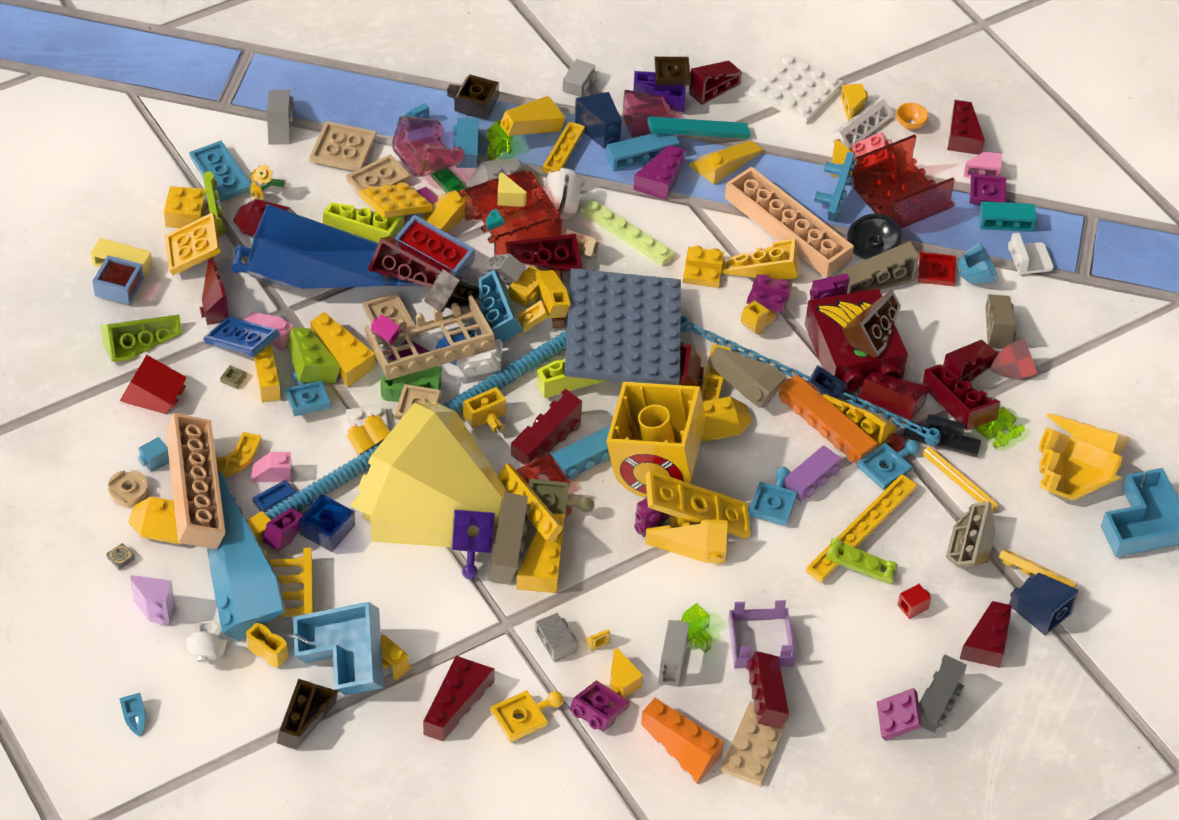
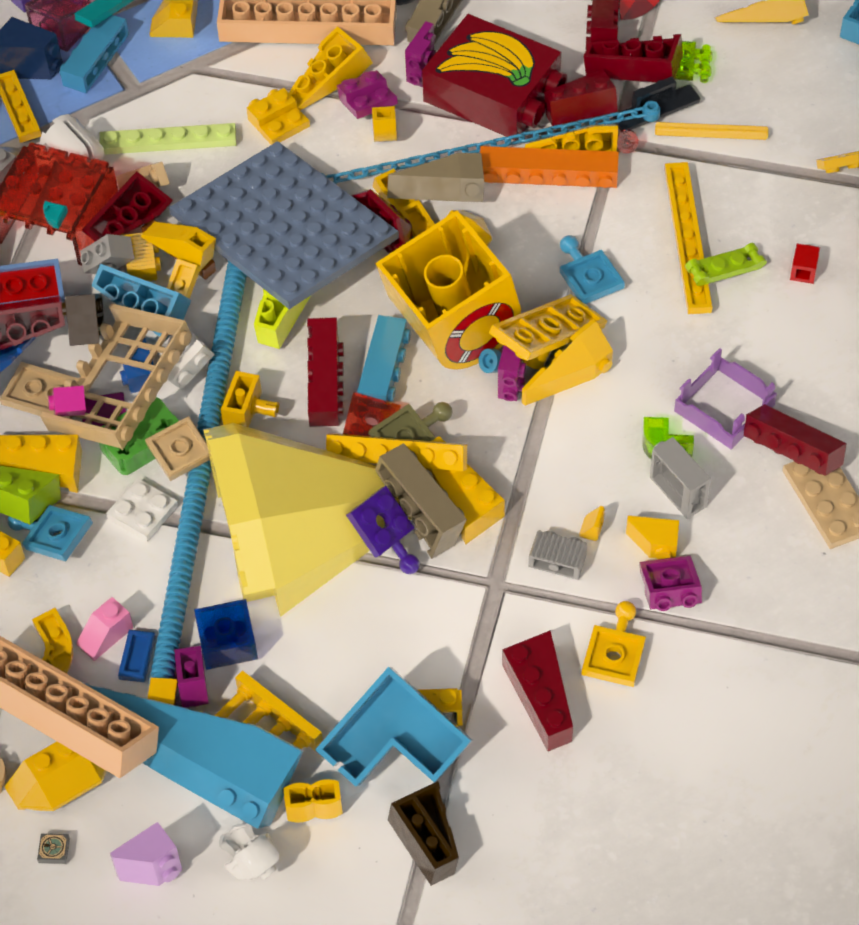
camera: 40 degrees left, 5 degrees up
yellow brick [346,414,390,455] -> none
light yellow slope [498,172,527,207] -> none
magenta wedge [633,145,686,200] -> none
orange wedge [641,697,724,784] -> none
medium lavender brick [784,445,841,502] -> none
dark blue slope [808,365,846,399] -> none
reddish brown wedge [842,290,901,357] -> none
dark azure plate [857,440,920,490] -> none
dark tan wedge [946,501,996,567] -> none
yellow panel [1039,427,1123,501] -> none

